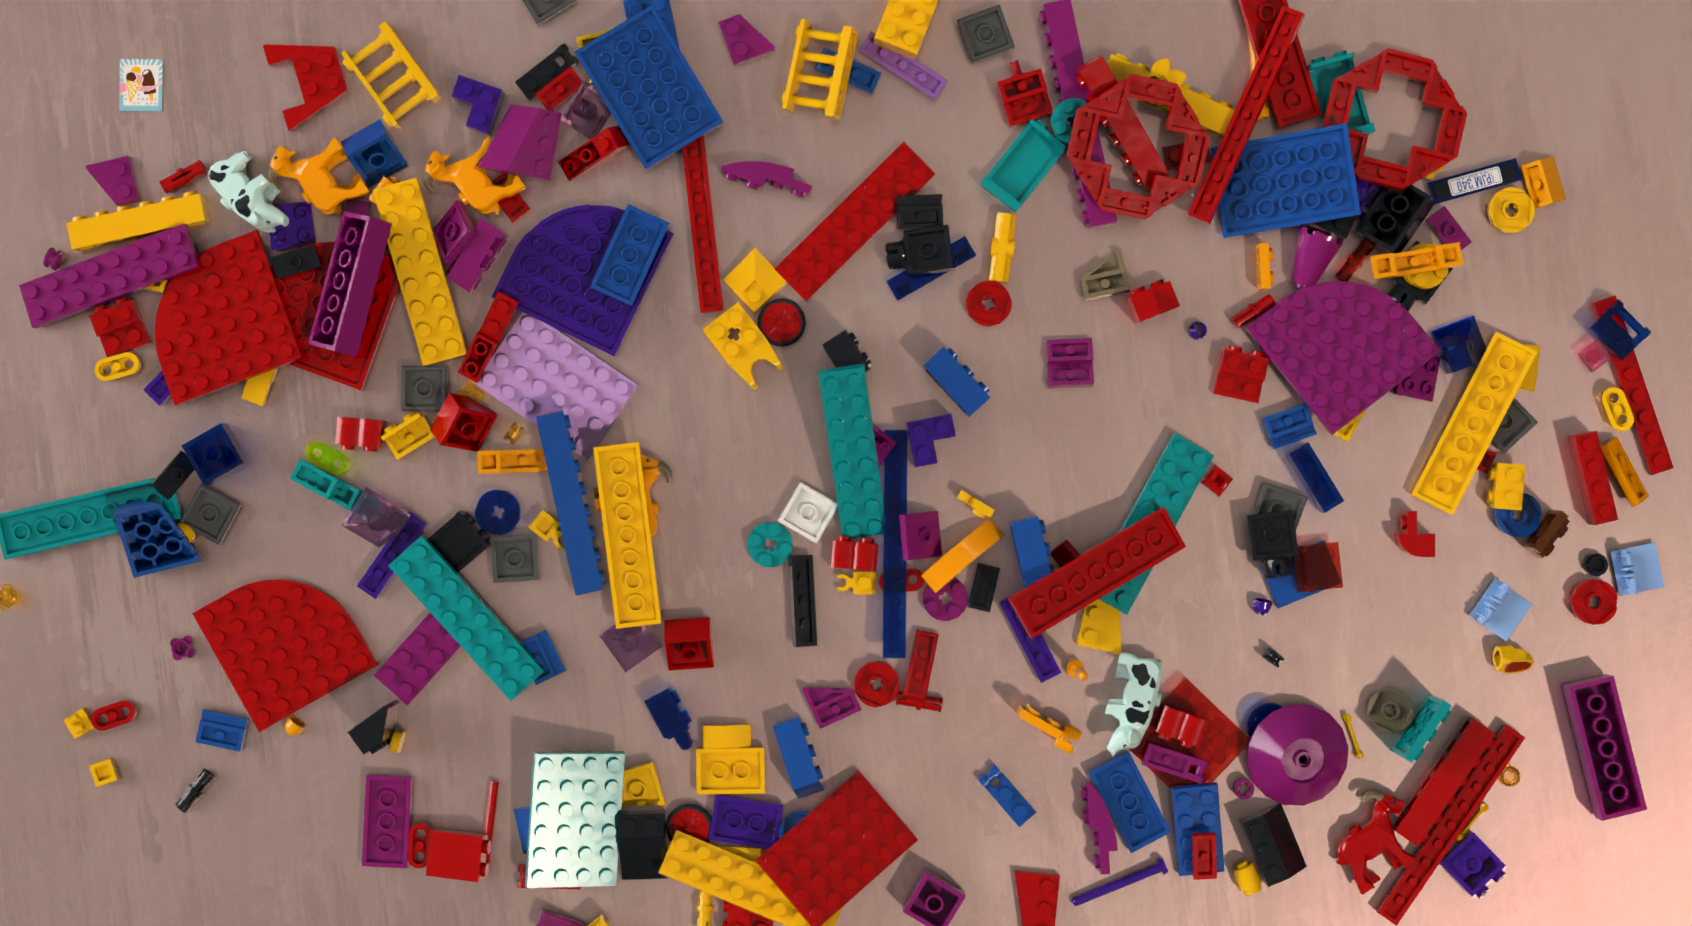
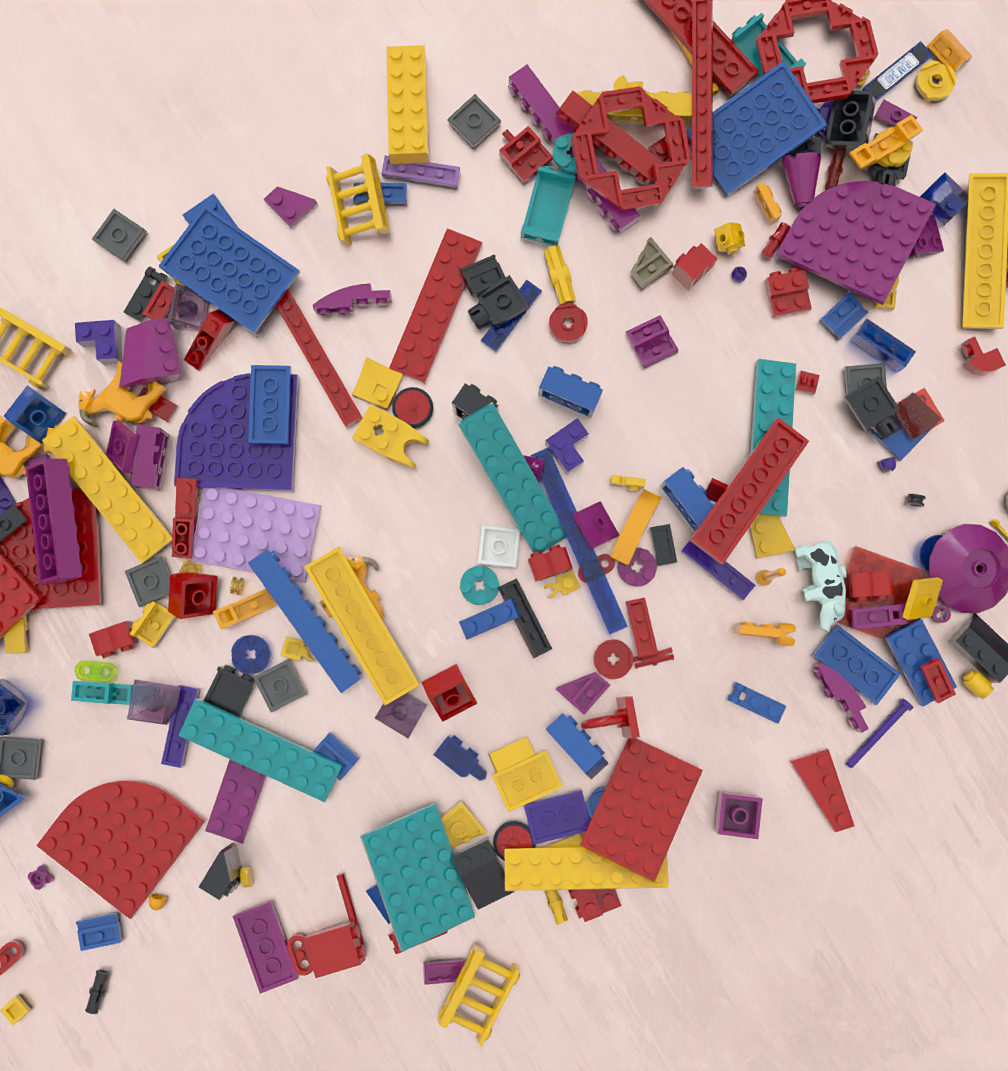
camera: 25 degrees left, 5 degrees down
none -> blue plate [459,598,521,640]
none -> red tile [581,696,640,738]
none -> yellow brick [714,222,745,254]
none -> yellow plate [903,577,943,620]

